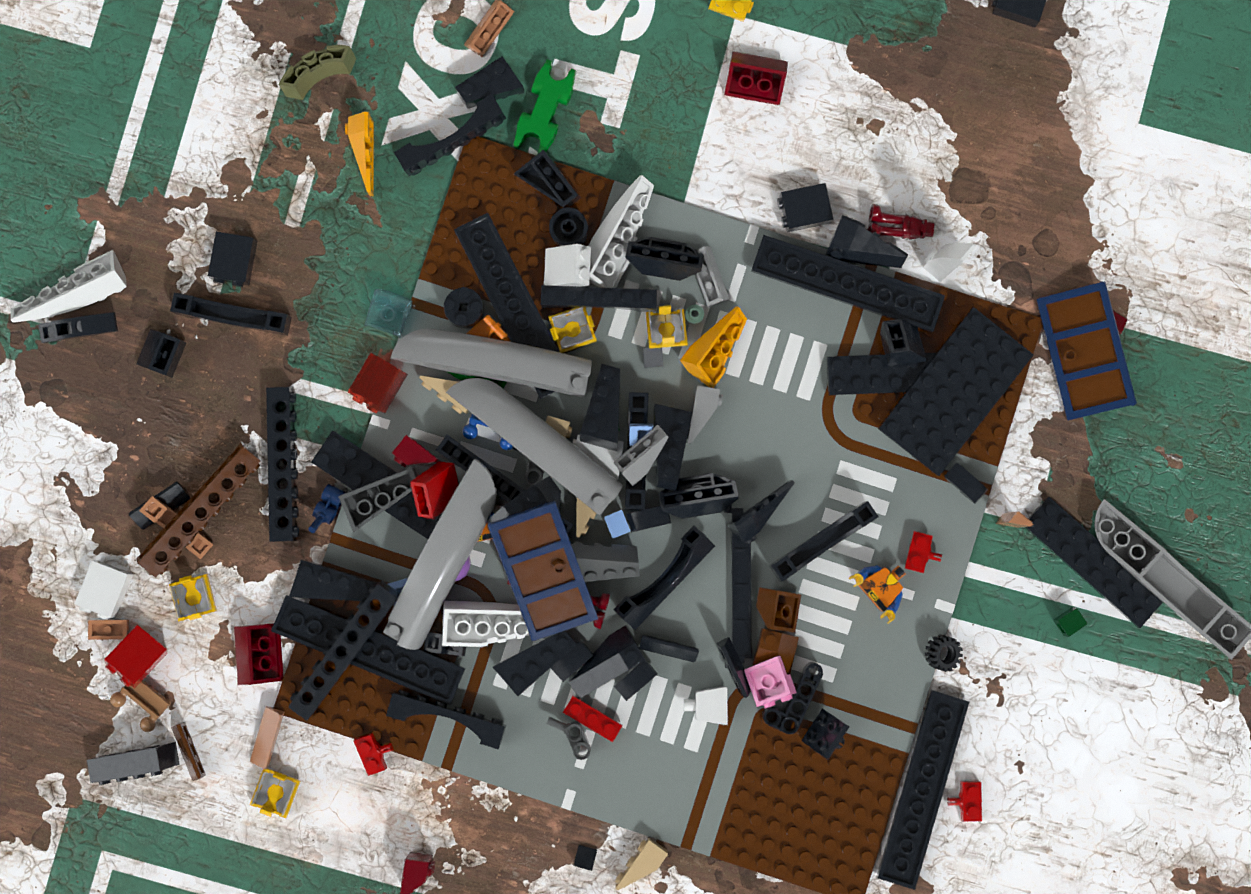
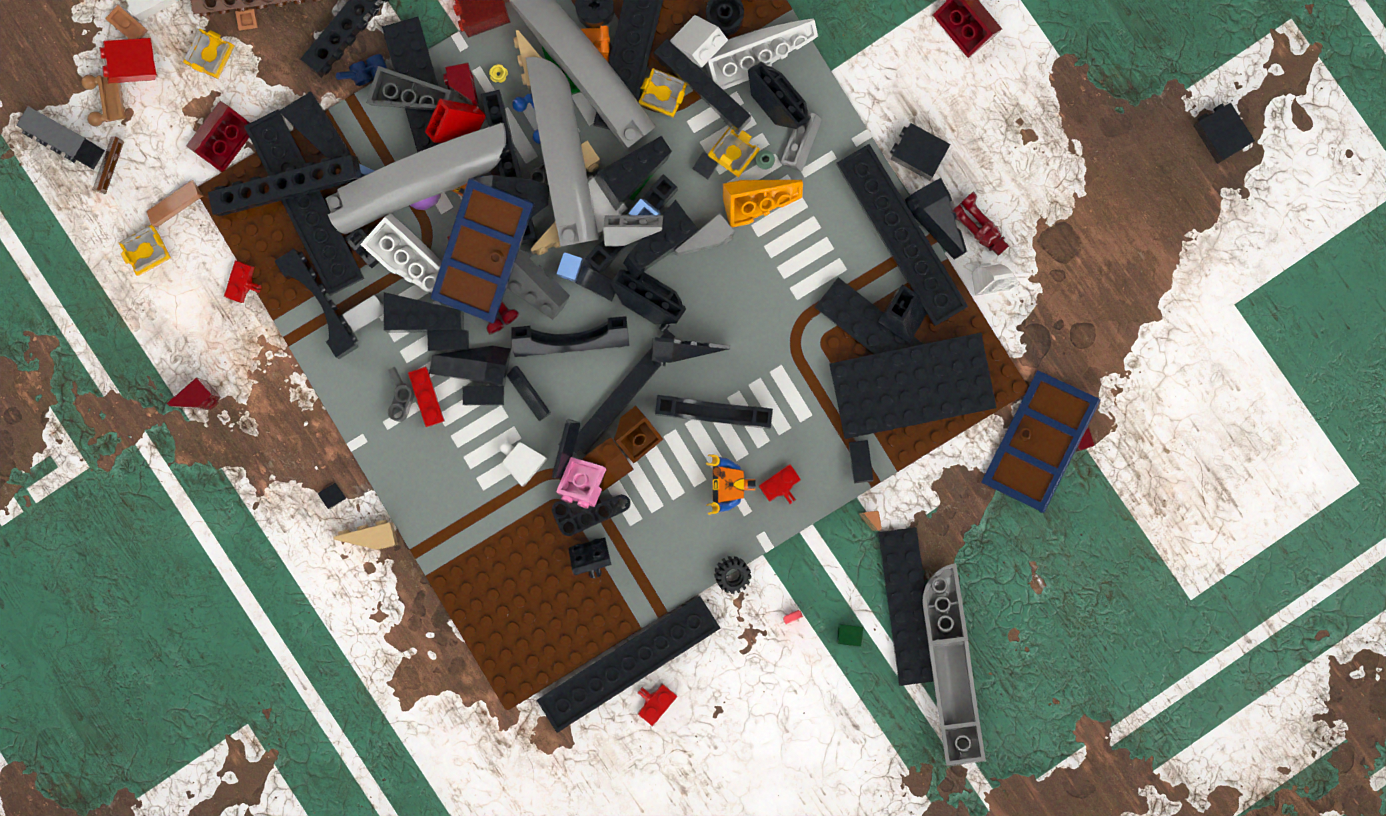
camera: 40 degrees right, 0 degrees up
none -> slope [342,295,384,332]
none -> light yellow plate [489,64,508,83]
none -> coral tile [783,610,803,625]

